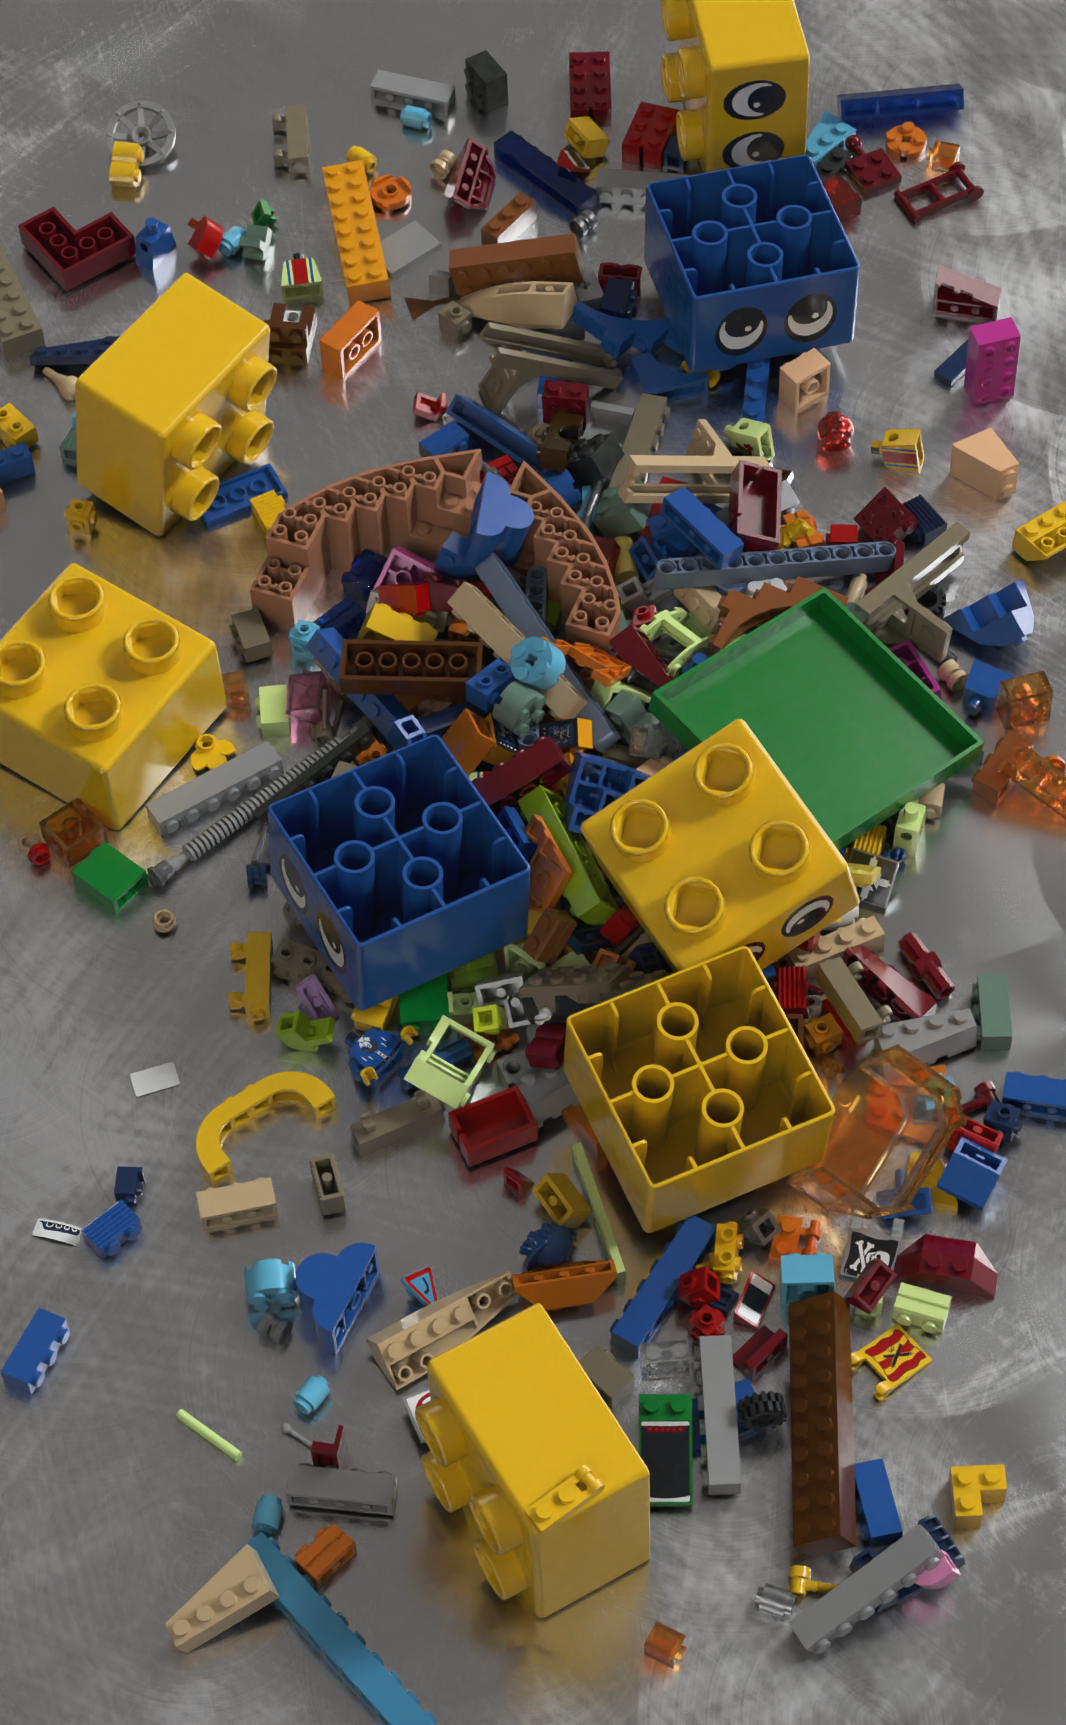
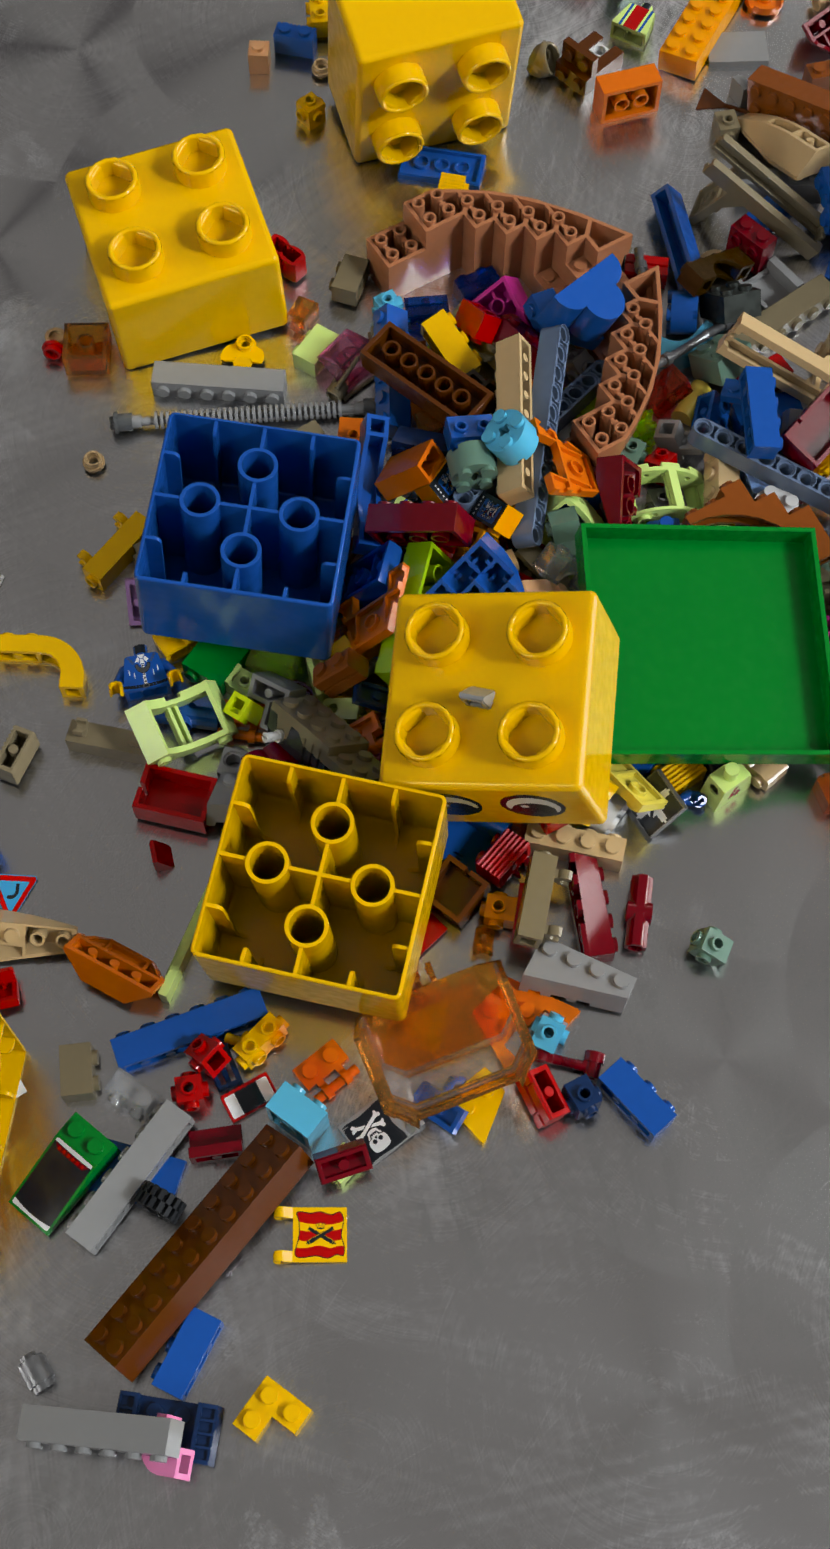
camera: 35 degrees right, 10 degrees up
green brick [72,841,149,915] -> none
pearl dark grey plate [254,724,376,825] -> none
lime brick [275,1010,336,1052] -> none
bracket [412,392,448,422] -> none
blue brick [418,420,470,457] -> none
blue hair [519,1221,577,1270] -> none
yellow brick [532,1173,593,1228] -> none
flat silver brick [736,1207,782,1246] -> none
yellow brick [788,1565,839,1598] -> none
yellowish green brick [892,1282,952,1333] -> none
dark red wedge [893,1234,998,1299] -> none
blue slope [936,1137,1008,1211] -> none
sand green brick [972,973,1013,1050] -> none
none -> tan plate [312,58,328,78]
none -> light grey slope [459,686,495,710]
none -> sand green brick [687,926,734,967]

